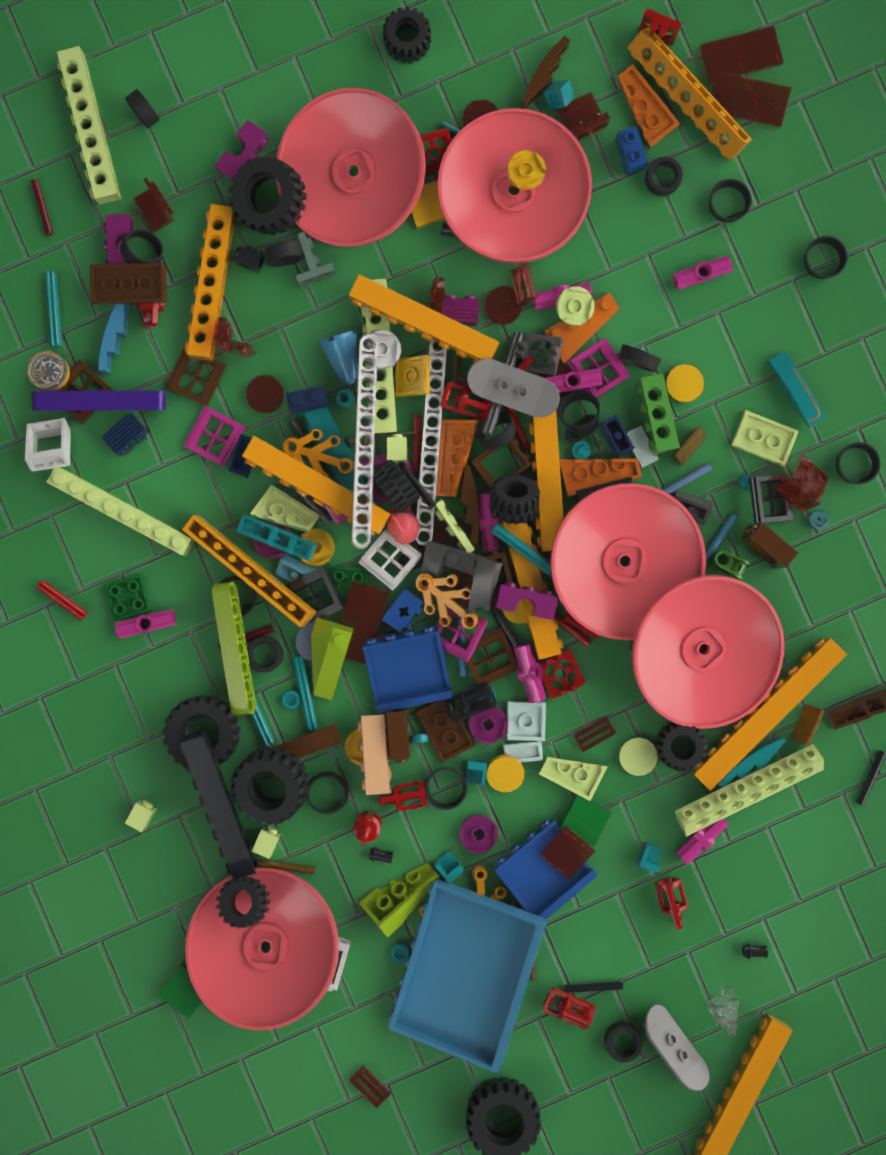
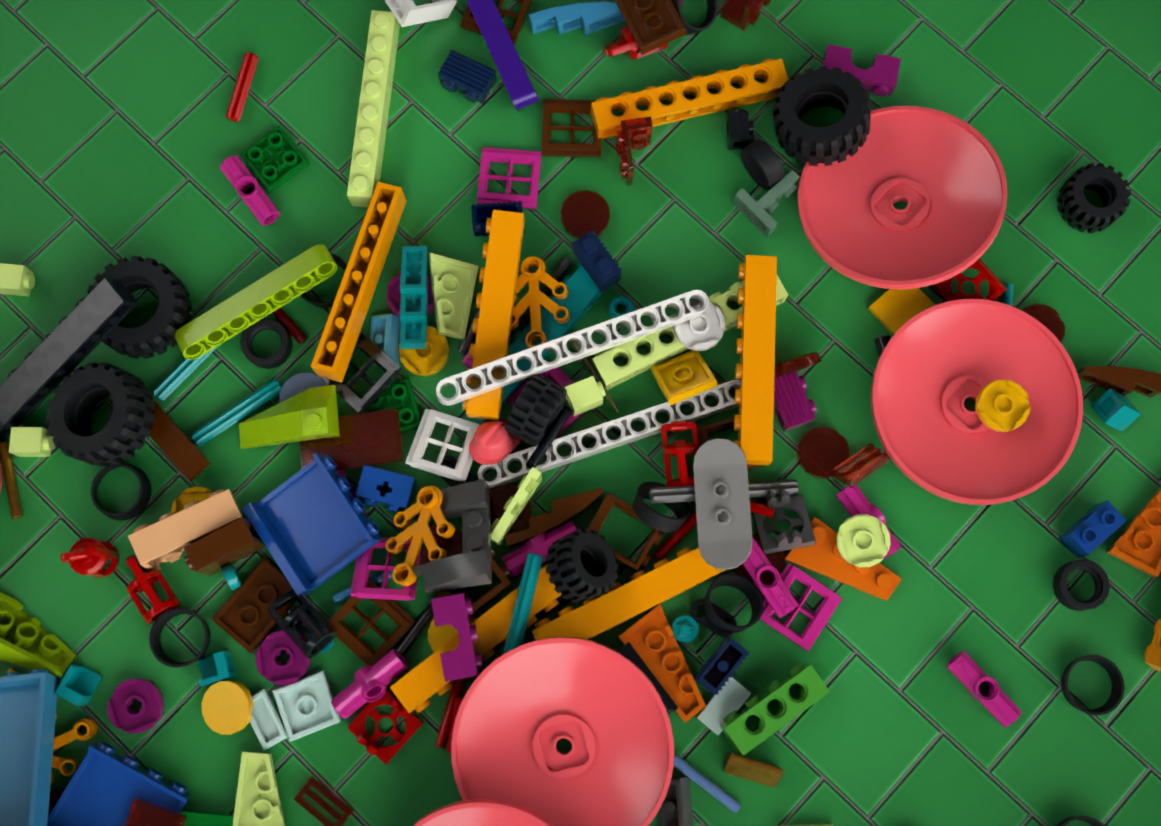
camera: 70 degrees right, 10 degrees down
teal tile [281,690,301,709] -> none
dark azure cone [319,330,358,385] -> none
black pin [369,847,393,864] -> none
red bar [413,415,421,473] -> none
orange wing [436,420,479,497] -> none
clear red bracket [557,92,610,141] -> none
black tyre [619,344,661,372] -> none
yellow tile [665,364,704,403] -> none

